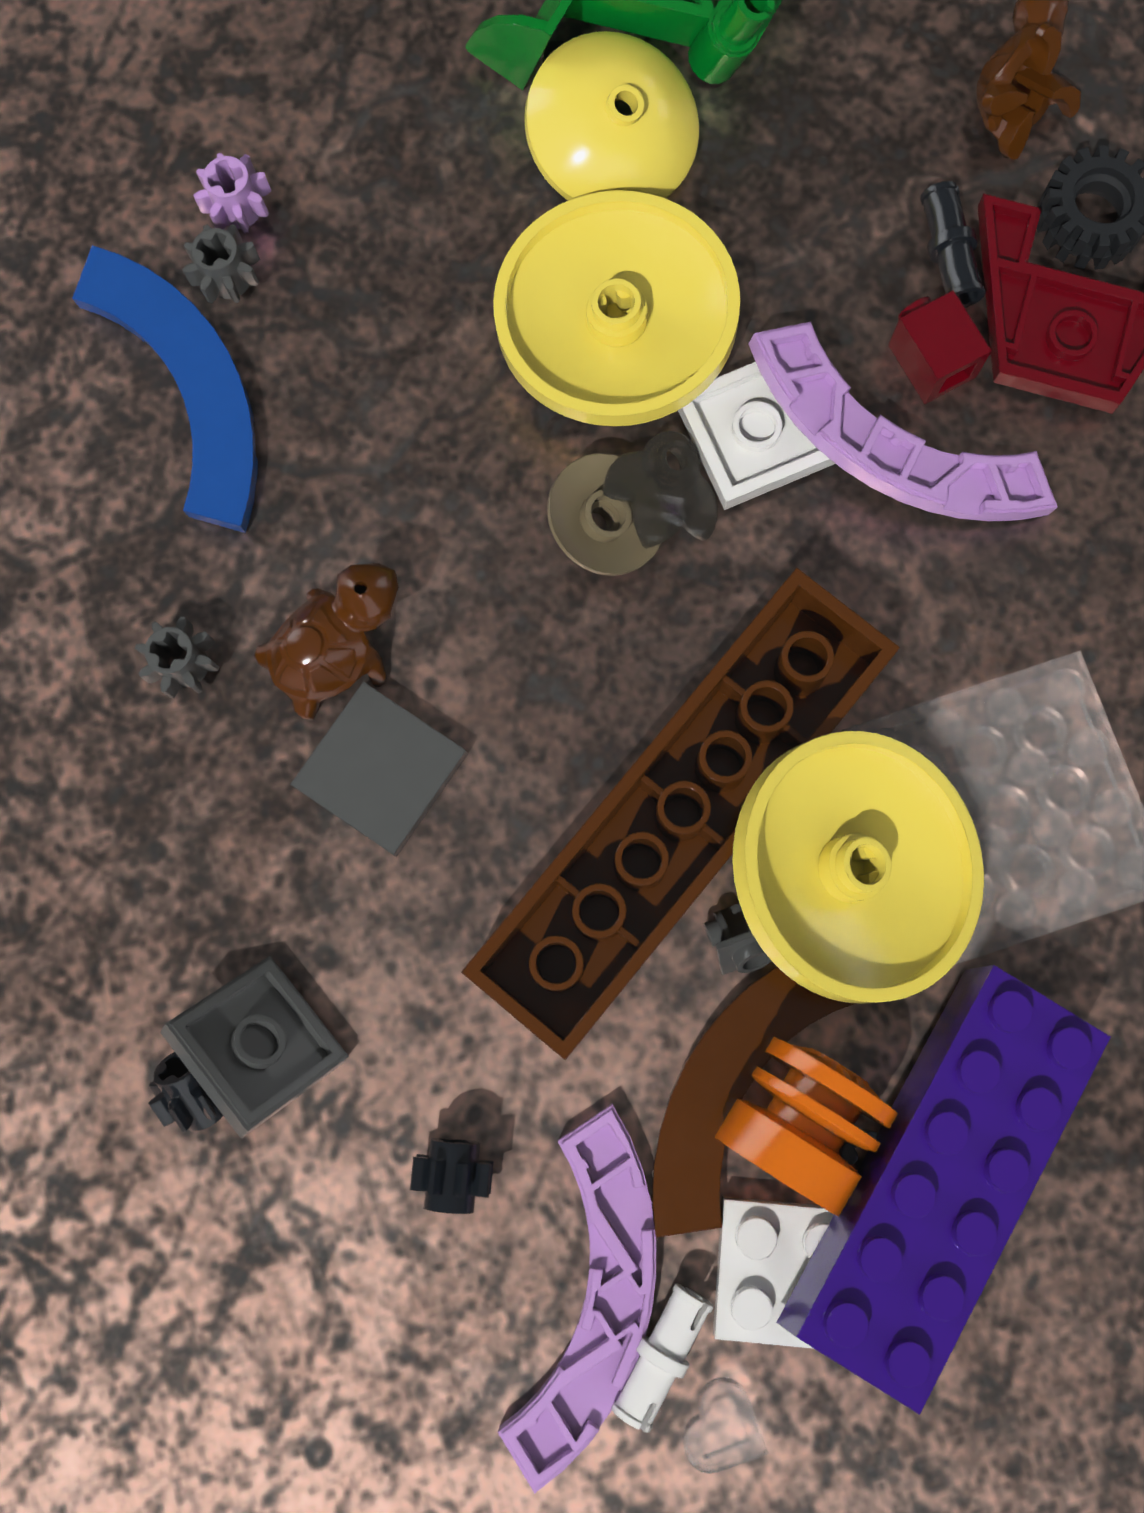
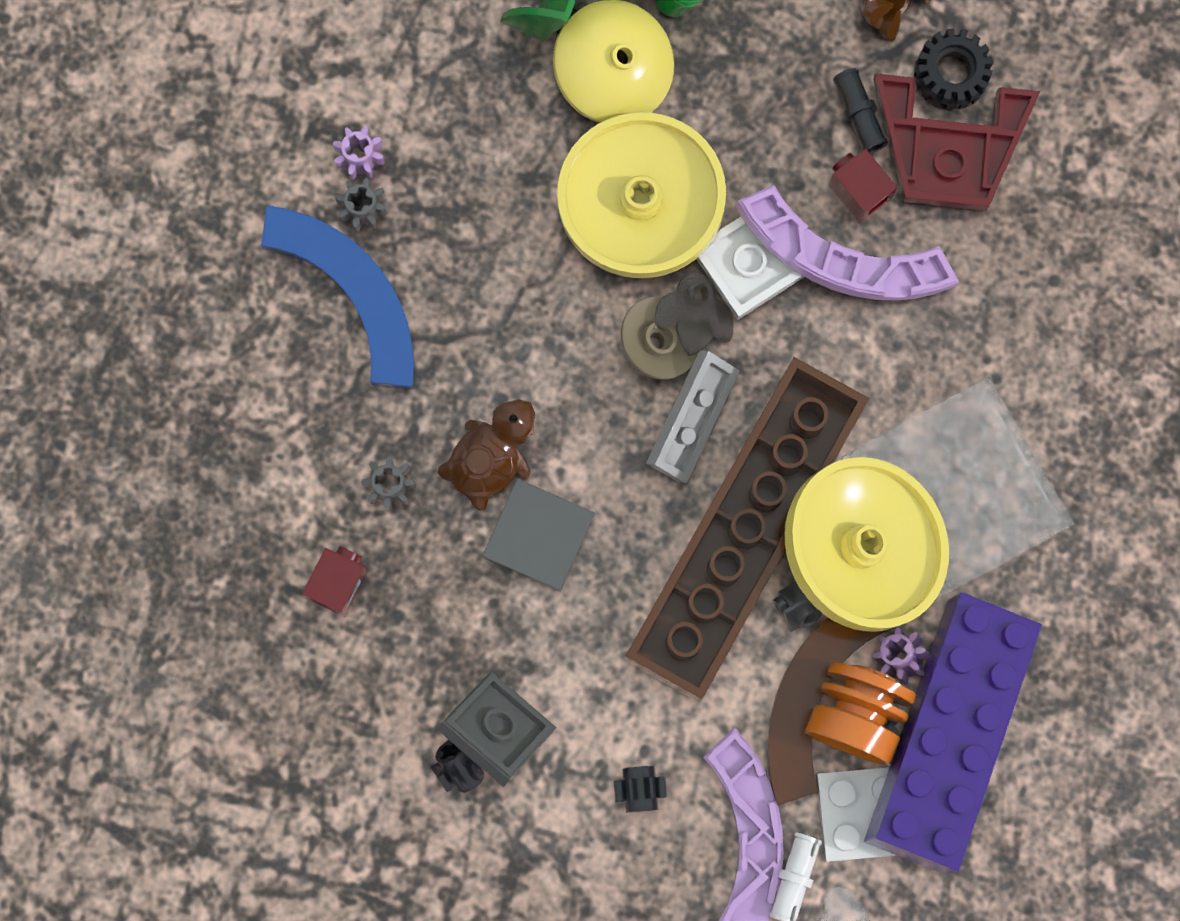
camera: 20 degrees left, 0 degrees up
none -> dark red brick [302,546,368,617]
none -> light grey plate [646,350,740,484]
none -> lavender gear [873,627,931,685]

